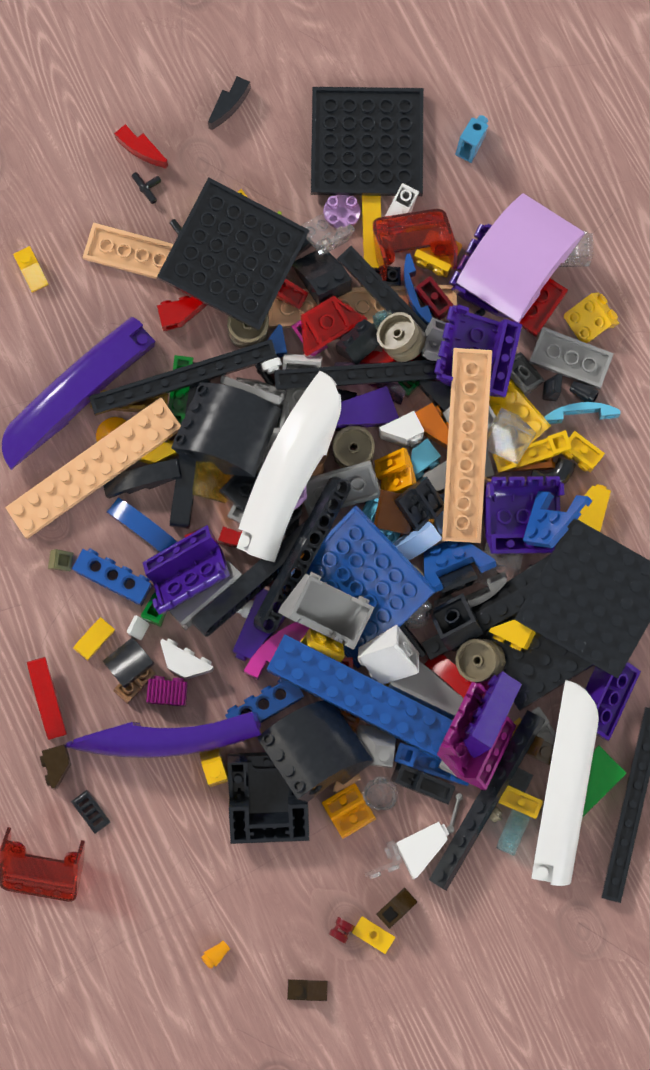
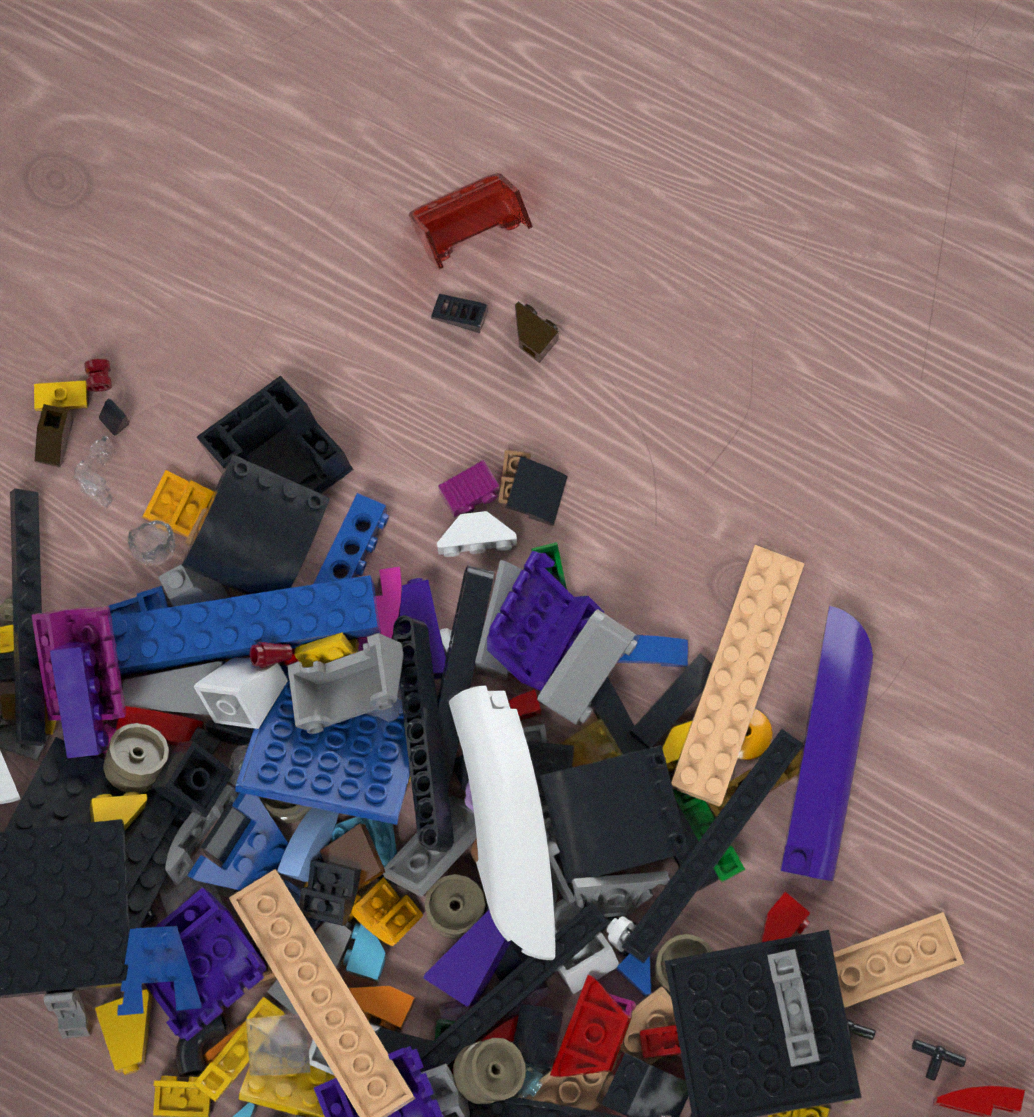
camera: 145 degrees right, 5 degrees down
yellow slope [13,246,49,293] -> none
red slope [27,657,67,740] -> none
olive slope [48,549,73,572] -> none
dark purple slope [65,712,262,758] -> none
blue brick [72,548,152,606] -> none
yellow slope [73,617,115,661] -> none
white slope [127,615,149,640] -> none
yellow slope [199,748,228,787] -> none
light orange cone [201,941,230,969] -> none
dark brown slope [287,979,328,1001] -> none
white slope [379,411,424,447] -> none
black slope [390,763,456,805] -> none
white slope [395,822,449,879] -> none
light grey hinge [447,793,463,833] -> none
none -> light grey slope [44,991,90,1039]
none -> black slope [99,398,129,436]
none -> dark red cone [250,641,292,668]
none -> light grey windscreen [537,609,640,726]
none -> light grey slope [767,949,820,1067]

